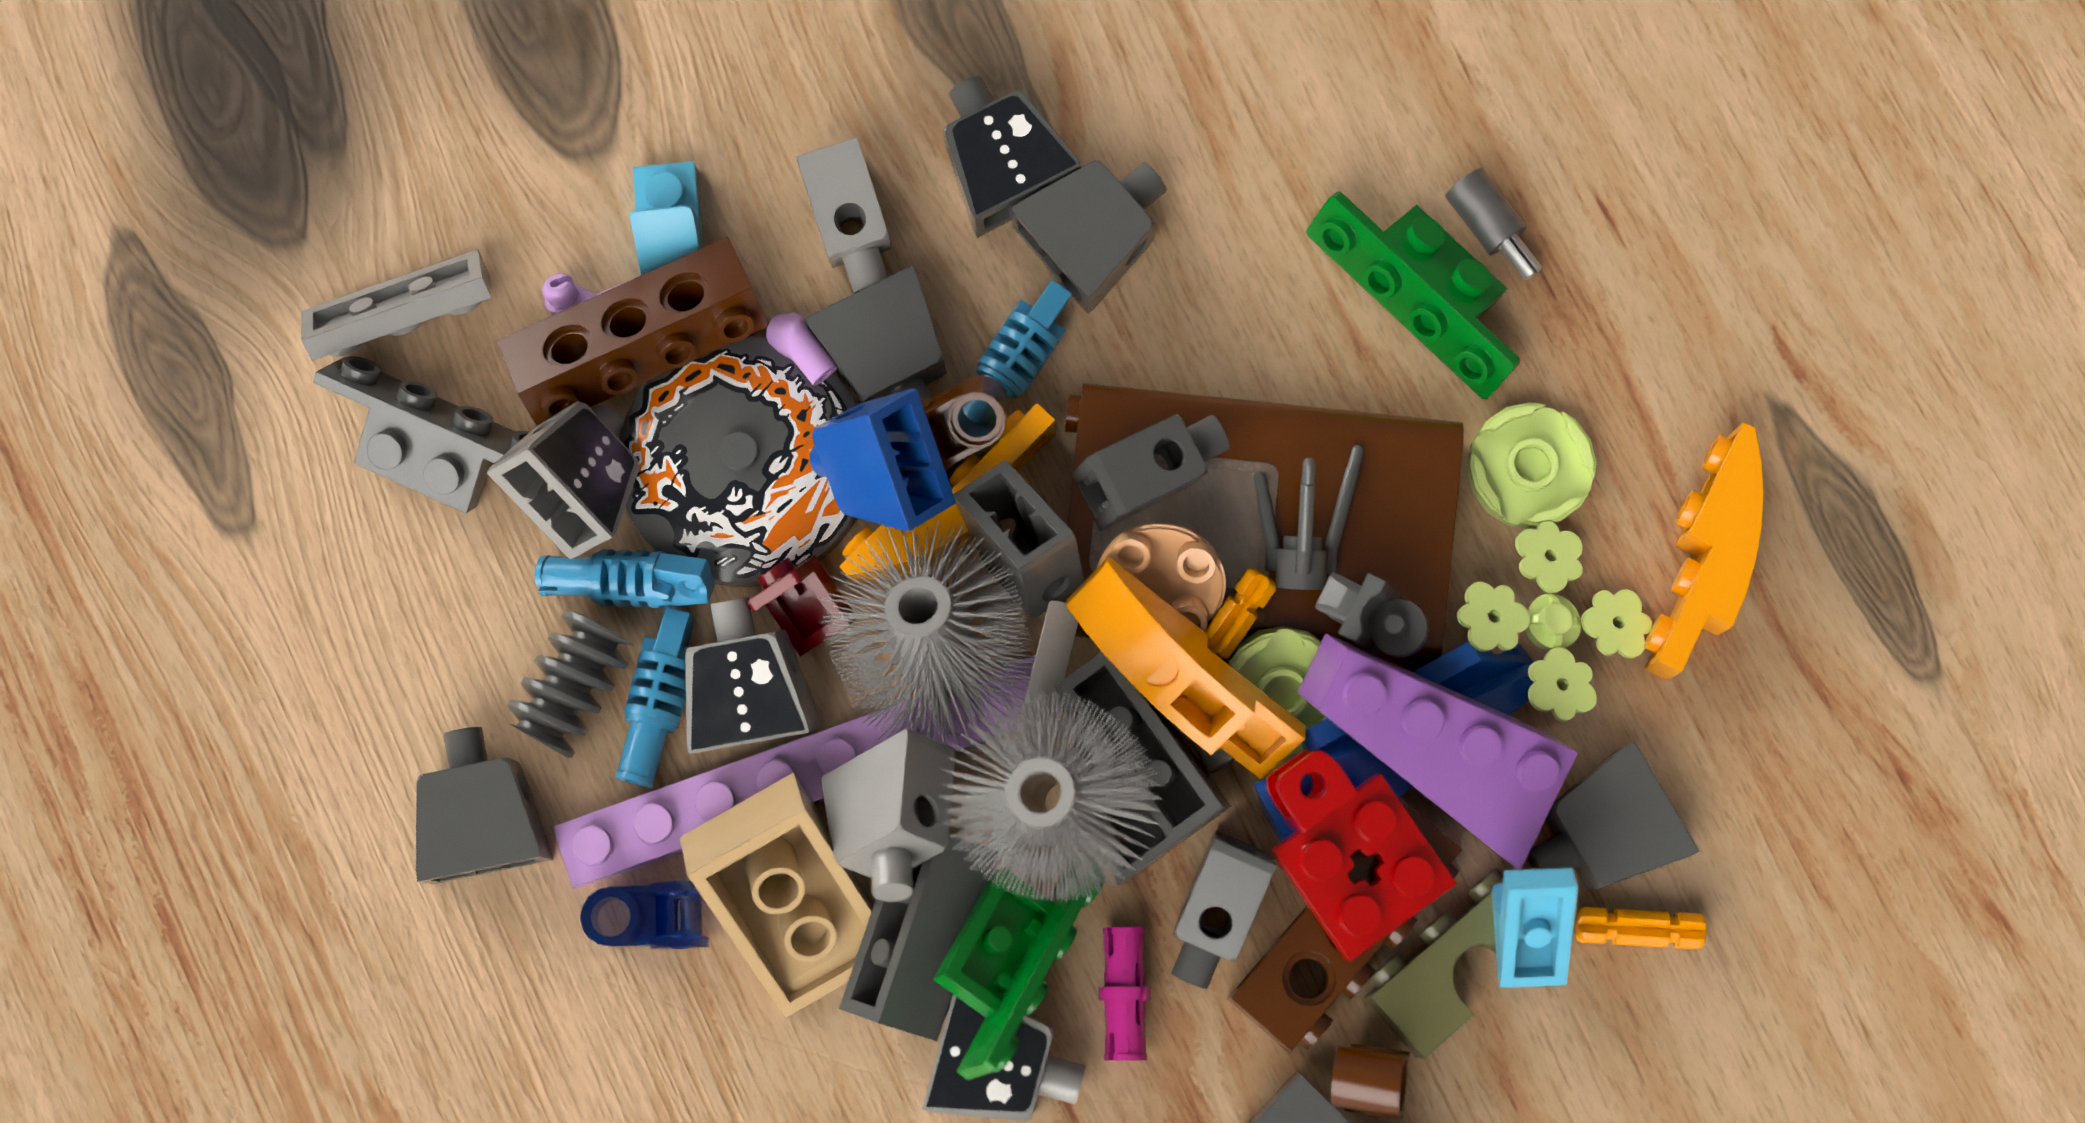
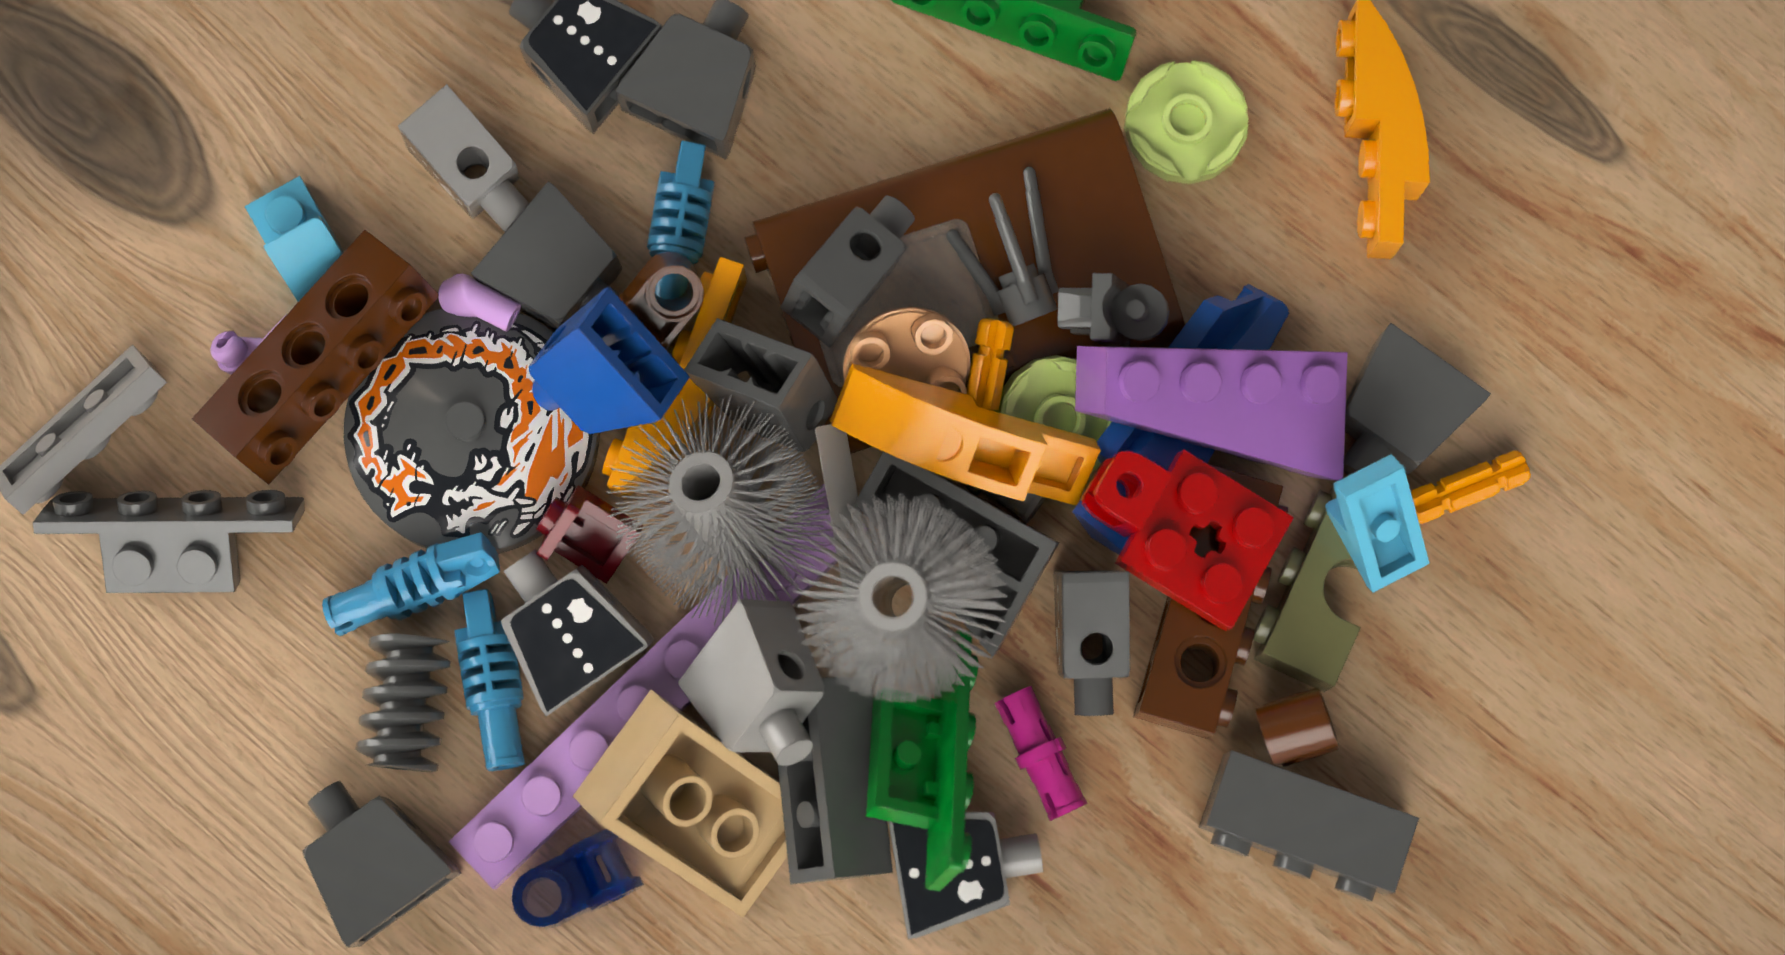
camera: 30 degrees left, 0 degrees up
torso [487,401,640,560] -> none
yellowish green plant [1457,521,1653,722] -> none

